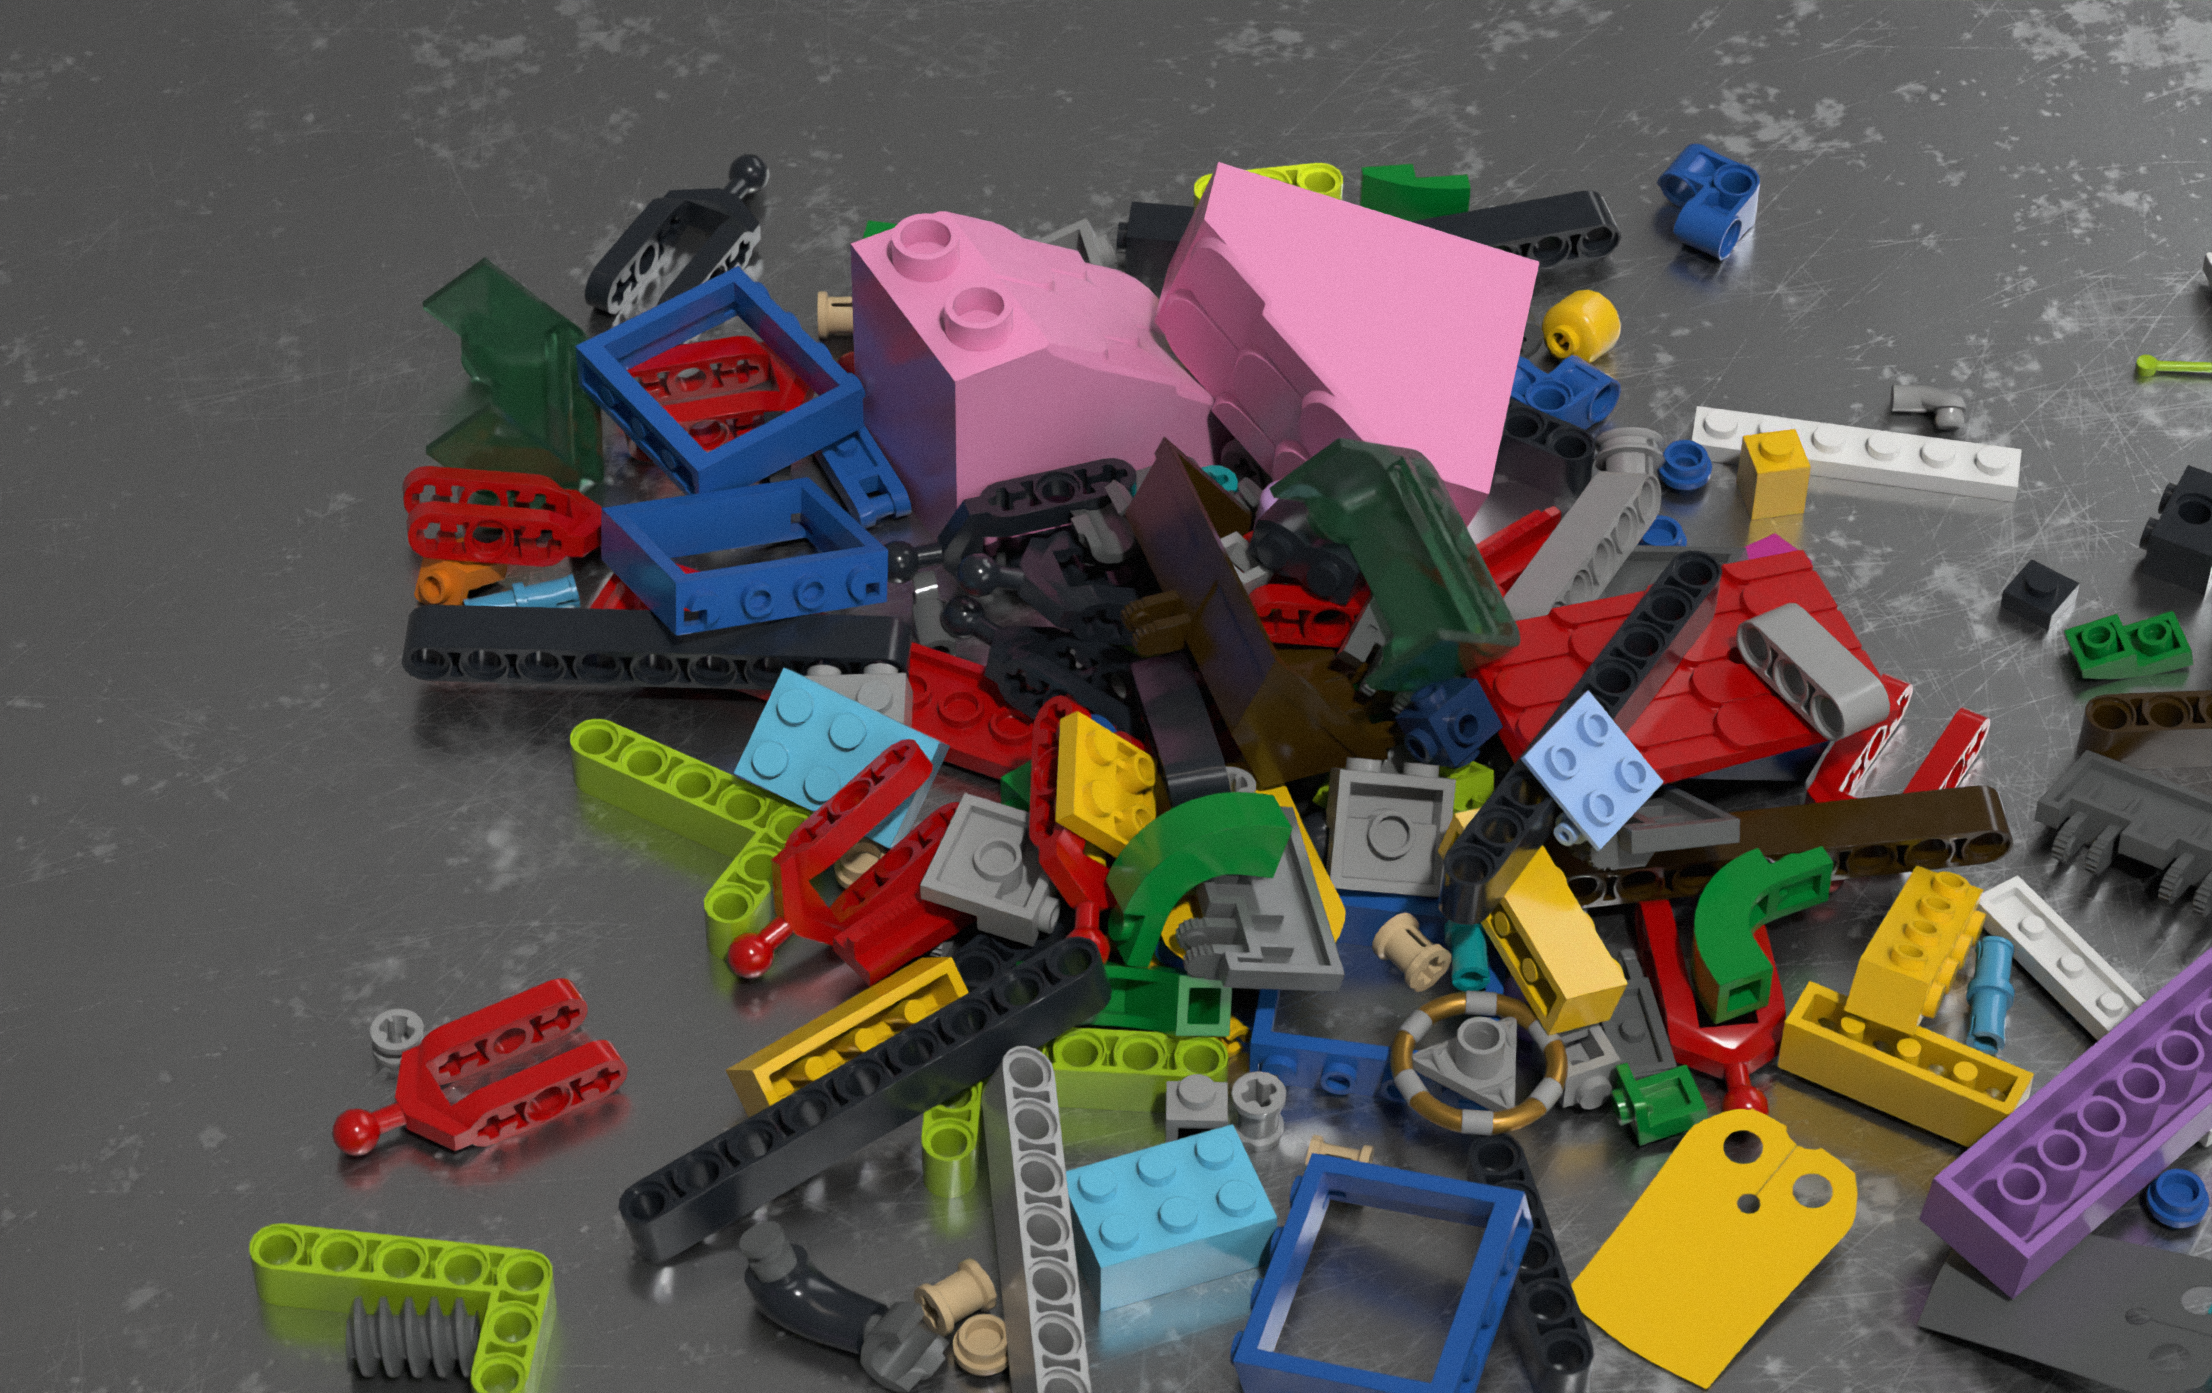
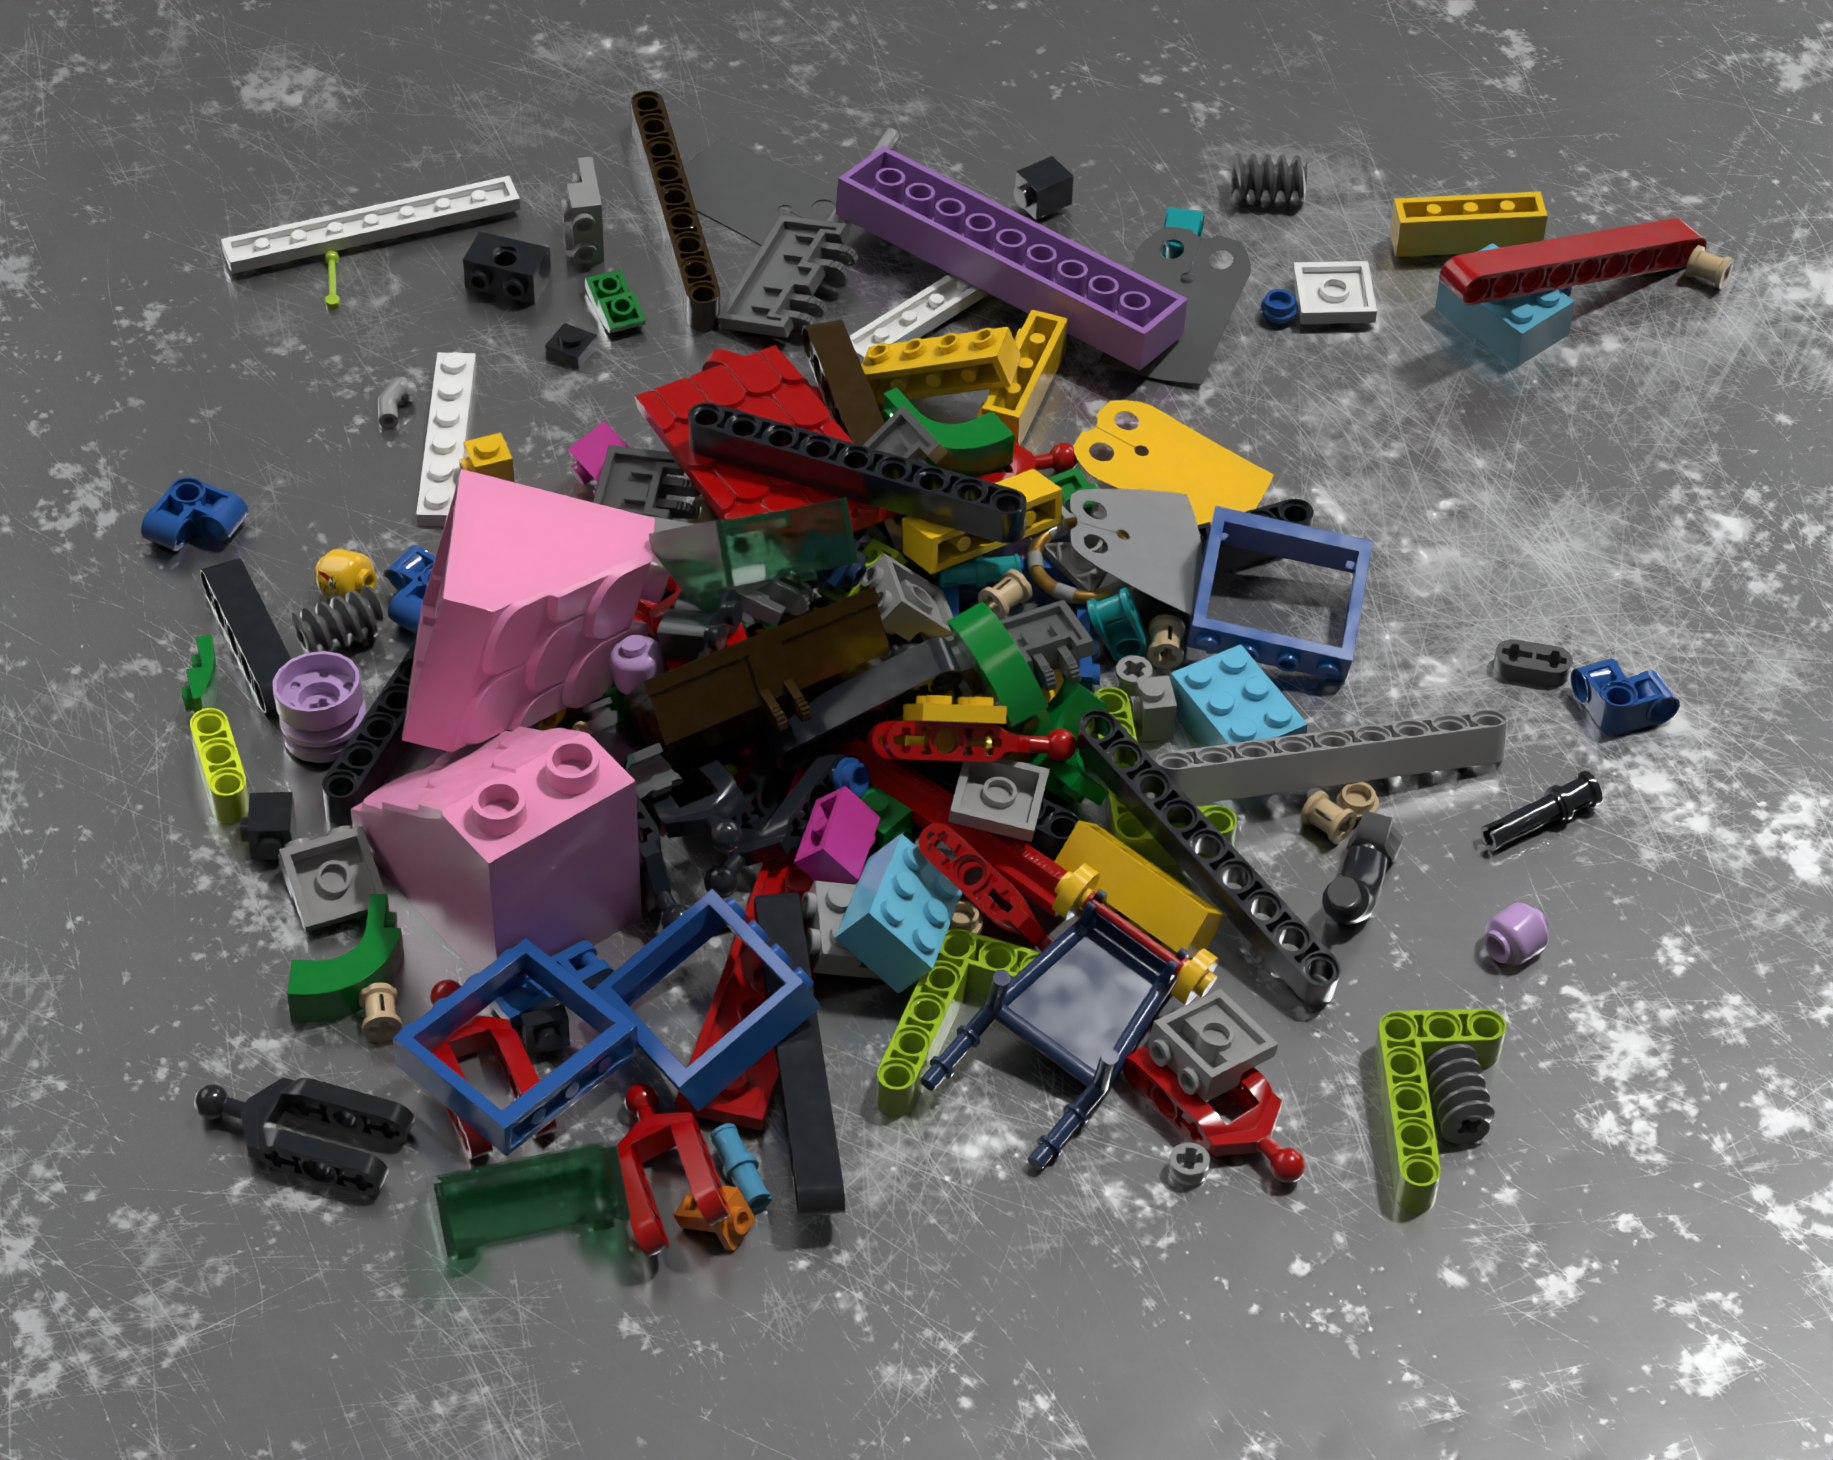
camera: 100 degrees left, 0 degrees up
light blue hinge [1521,690,1663,851] -> none
light grey beam [1736,603,1890,741] -> none
none -> dark pink brick [794,786,880,885]
none -> dark blue piece [920,863,1219,1170]
none -> piece [1070,489,1203,616]
none -> teal piece [1087,587,1147,662]
none -> light grey plate [1148,989,1278,1102]

